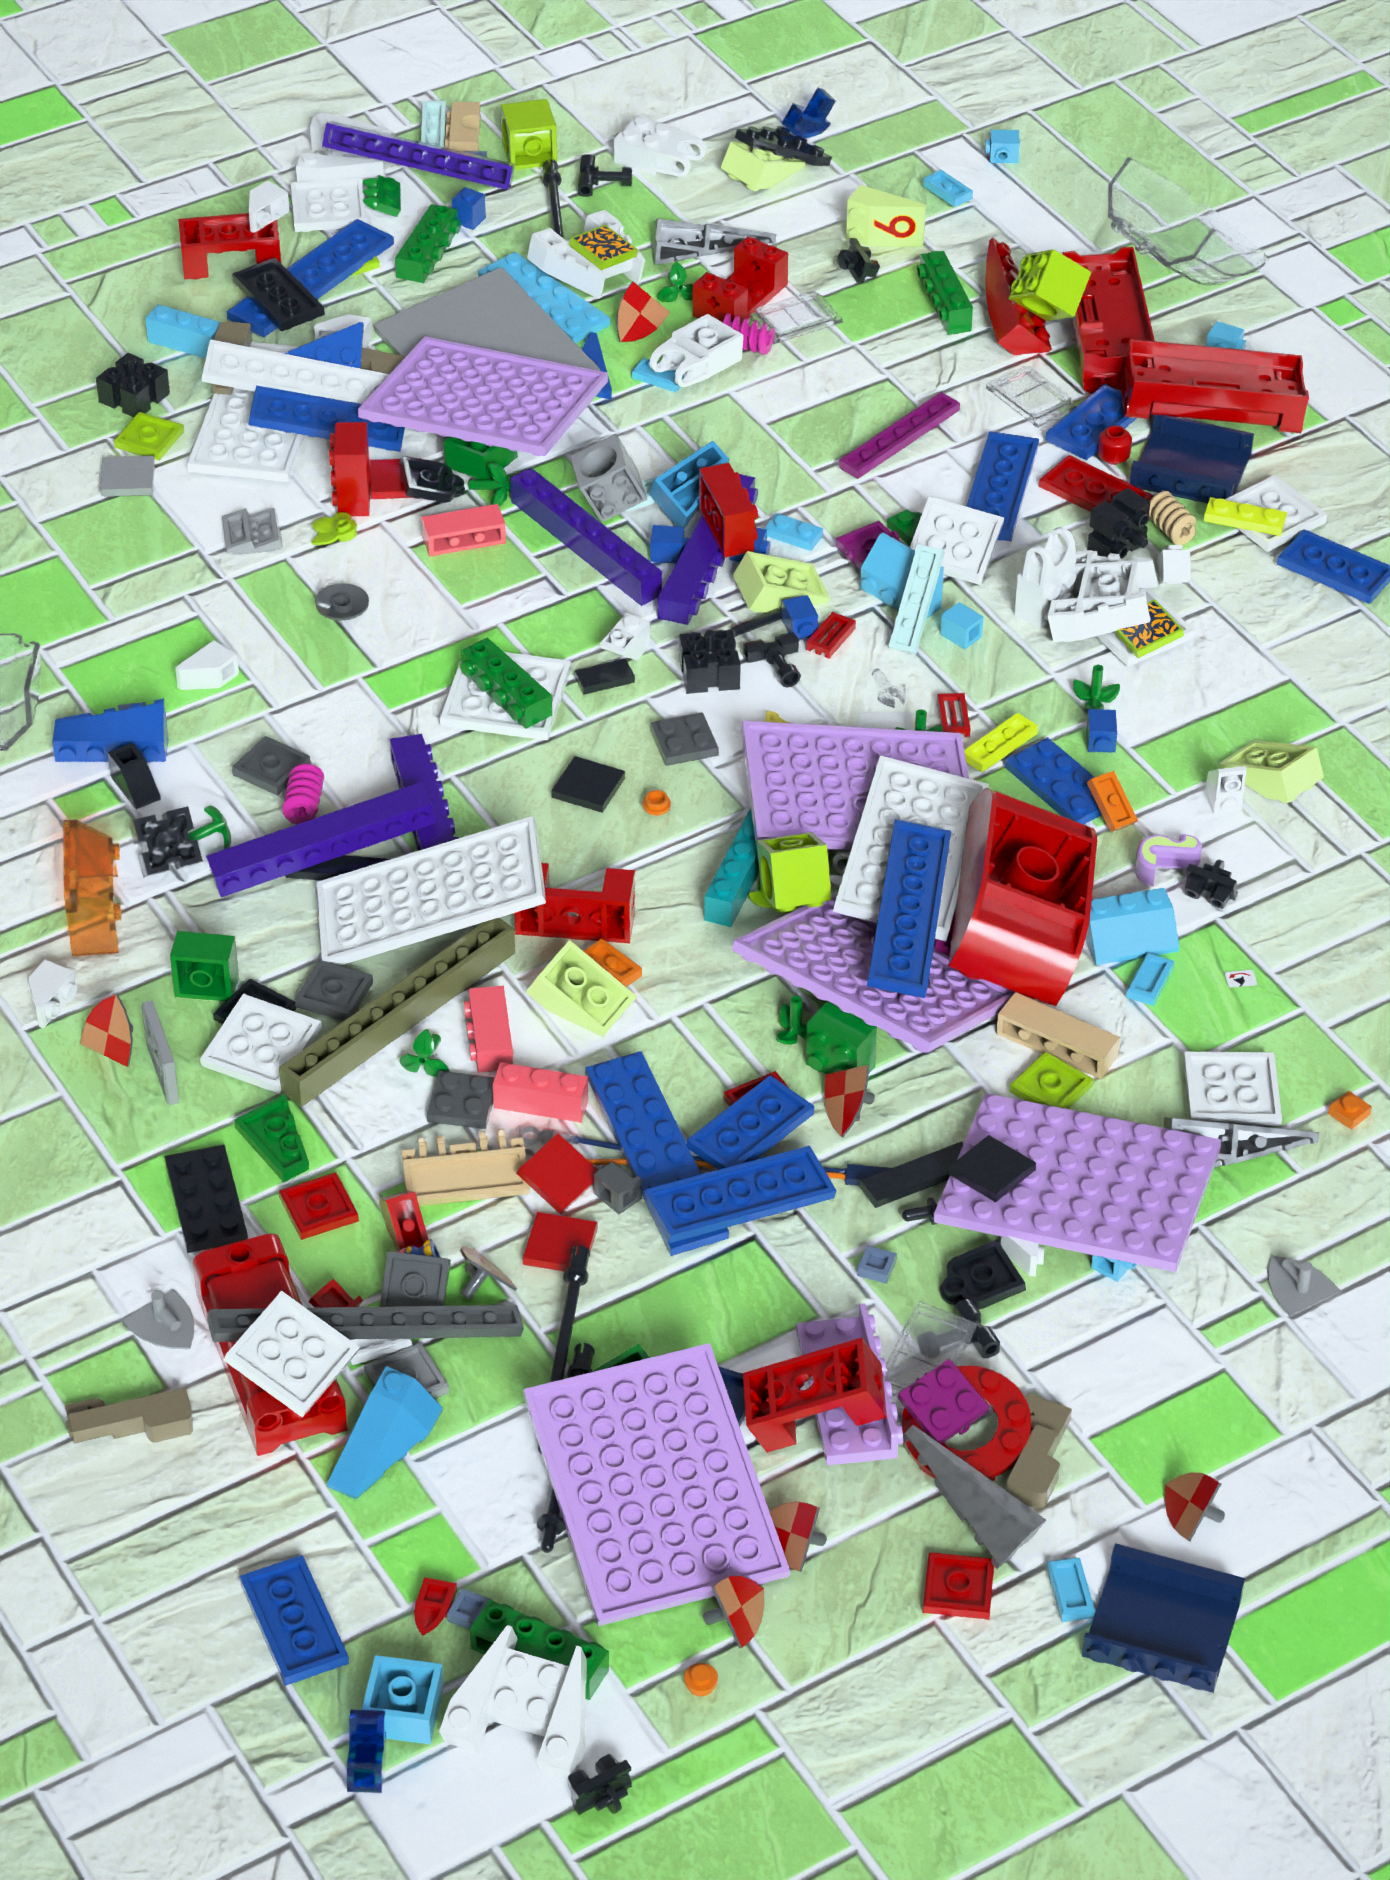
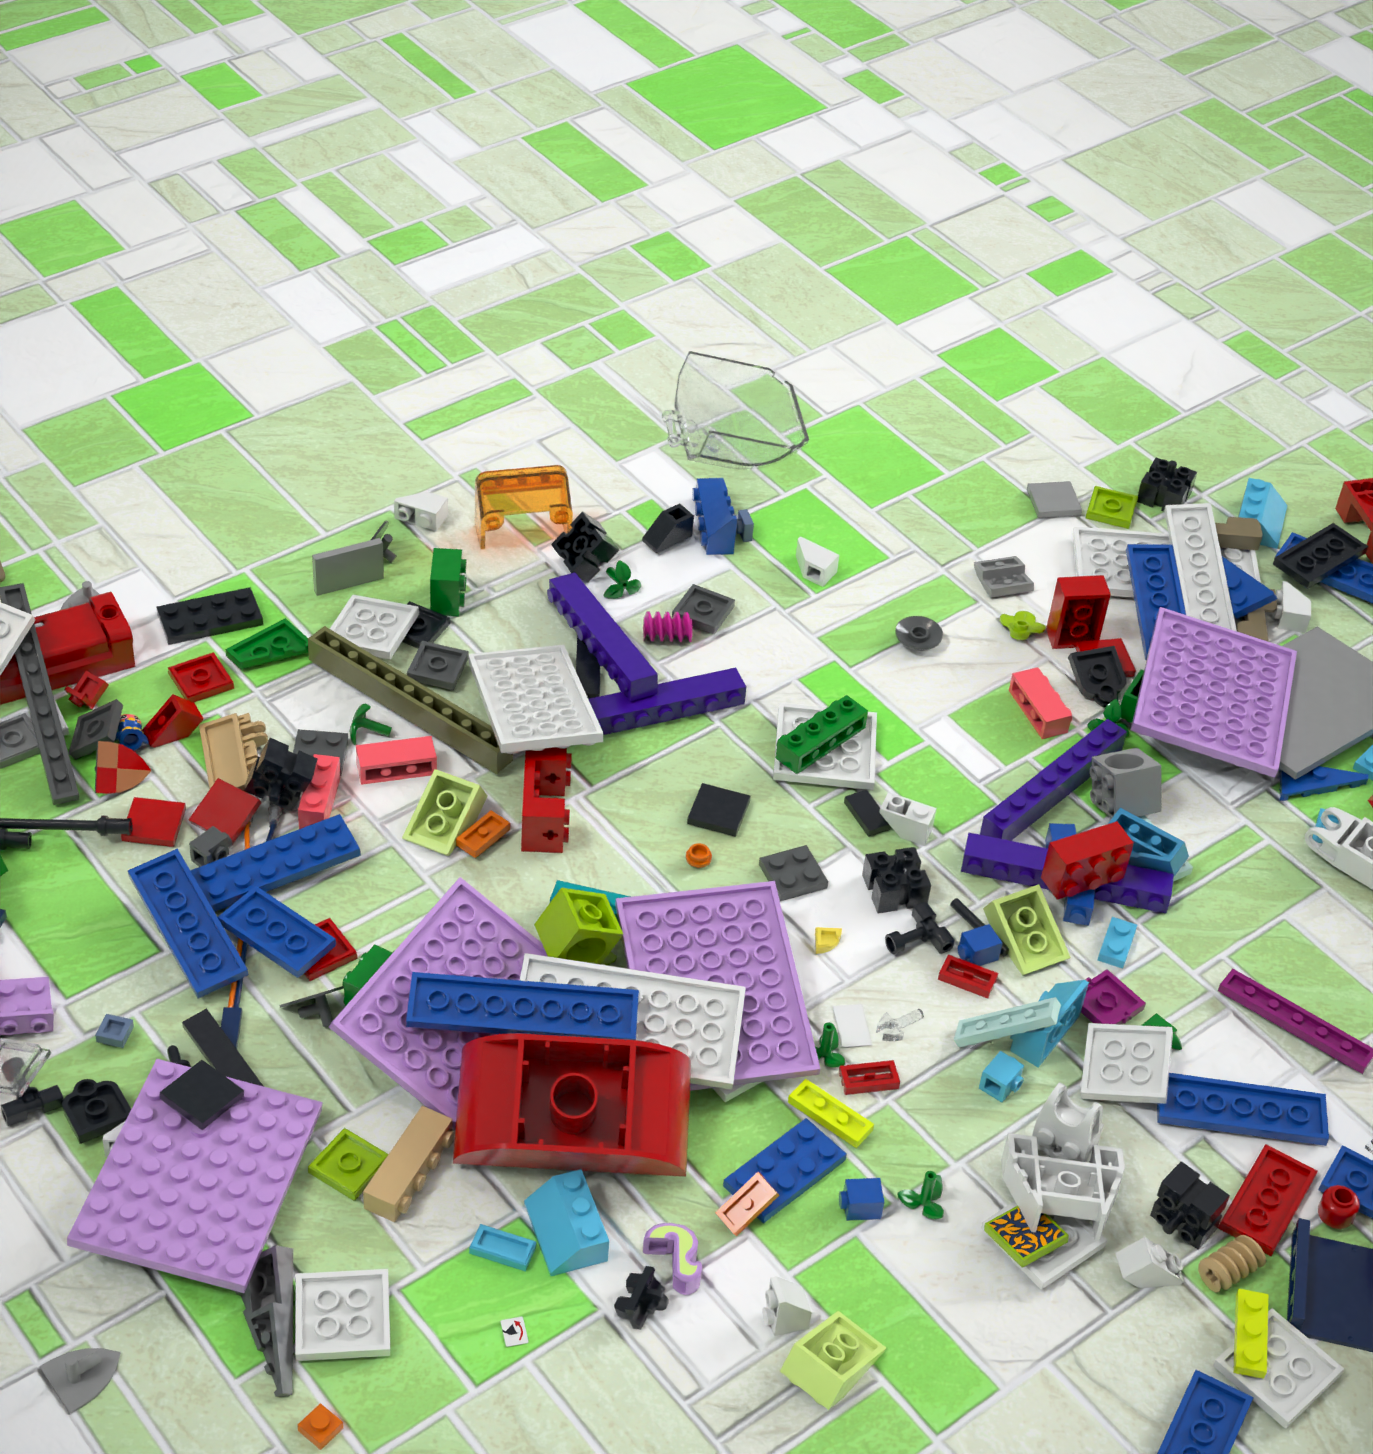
camera: 80 degrees right, 0 degrees up
none -> black brick [244,738,318,811]

